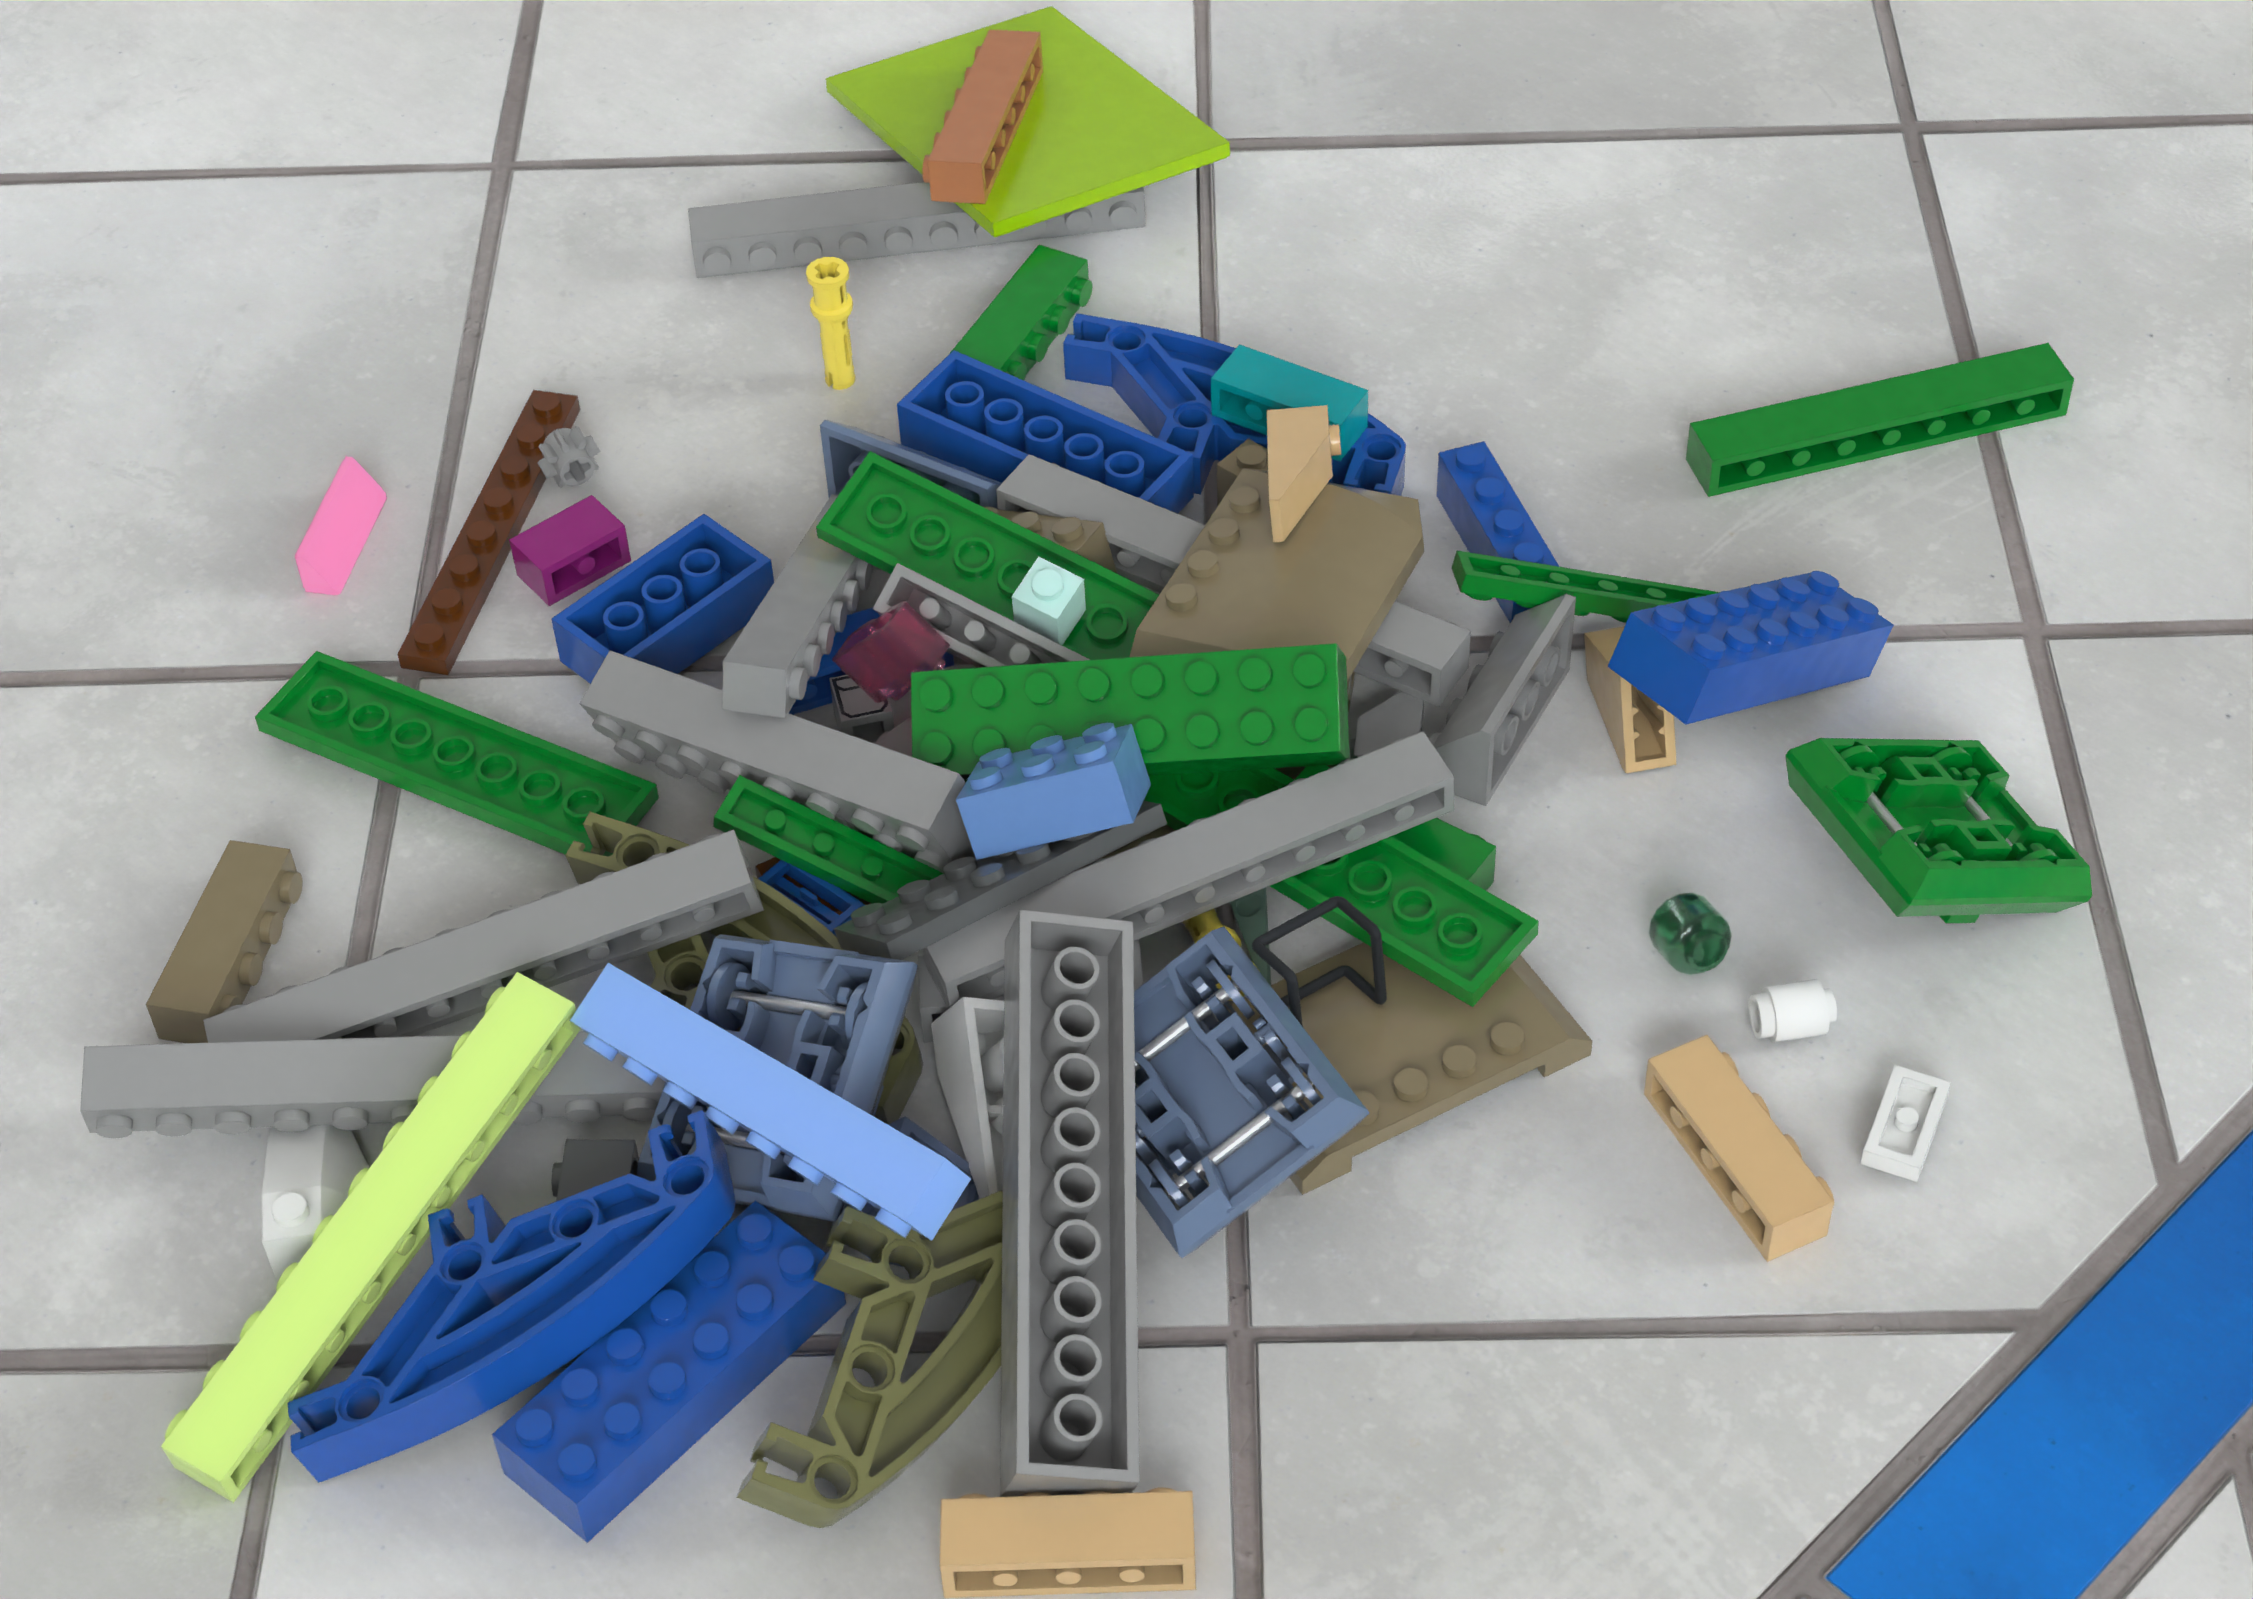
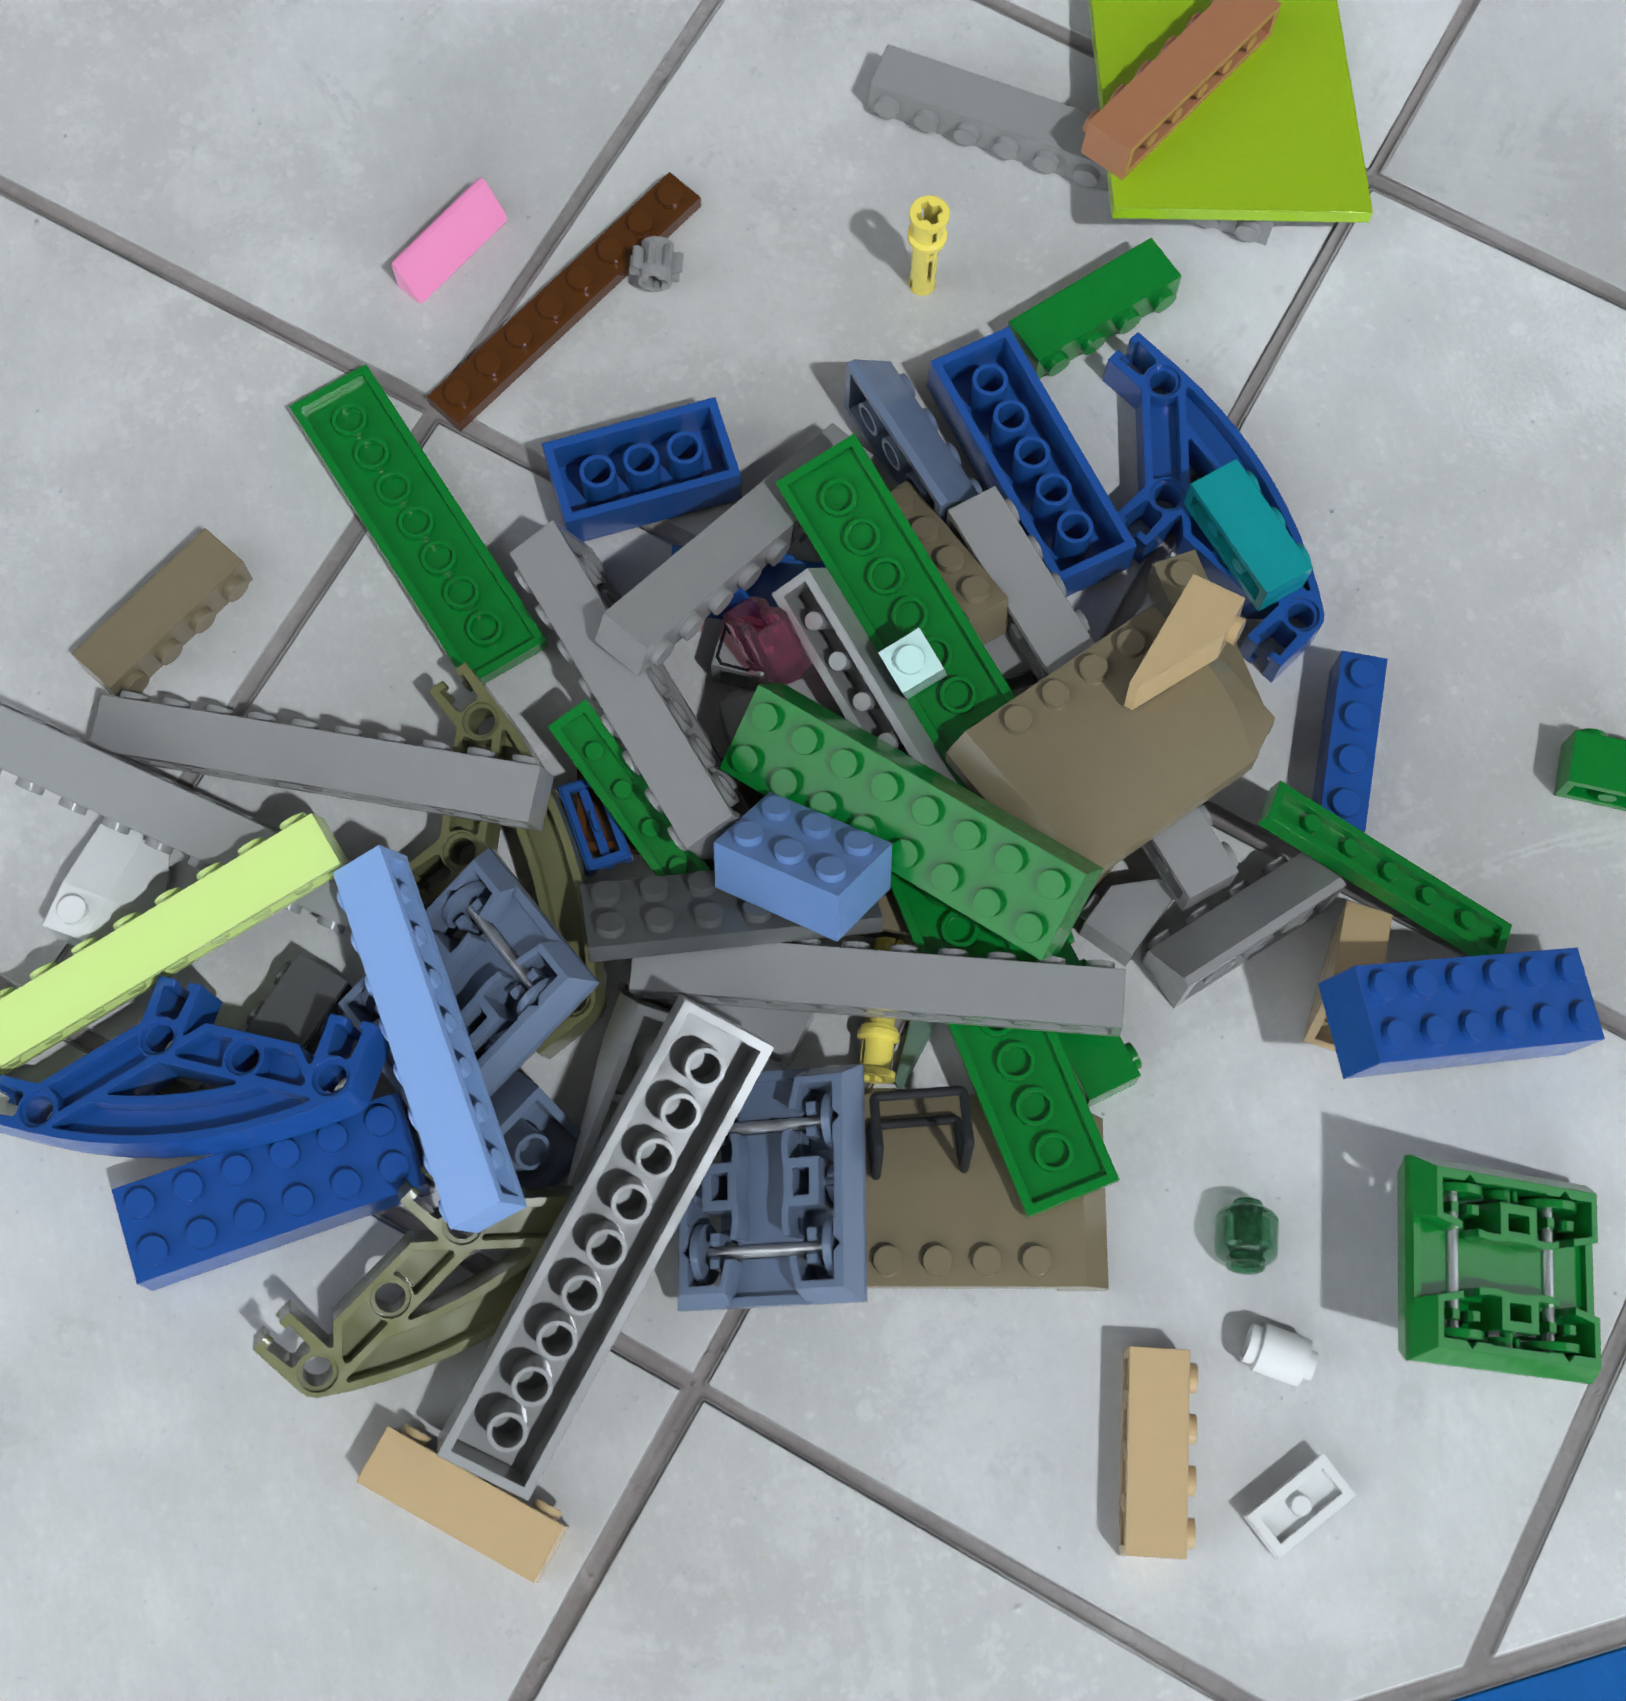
camera: 25 degrees right, 25 degrees up
magenta brick [509,495,631,606] -> none

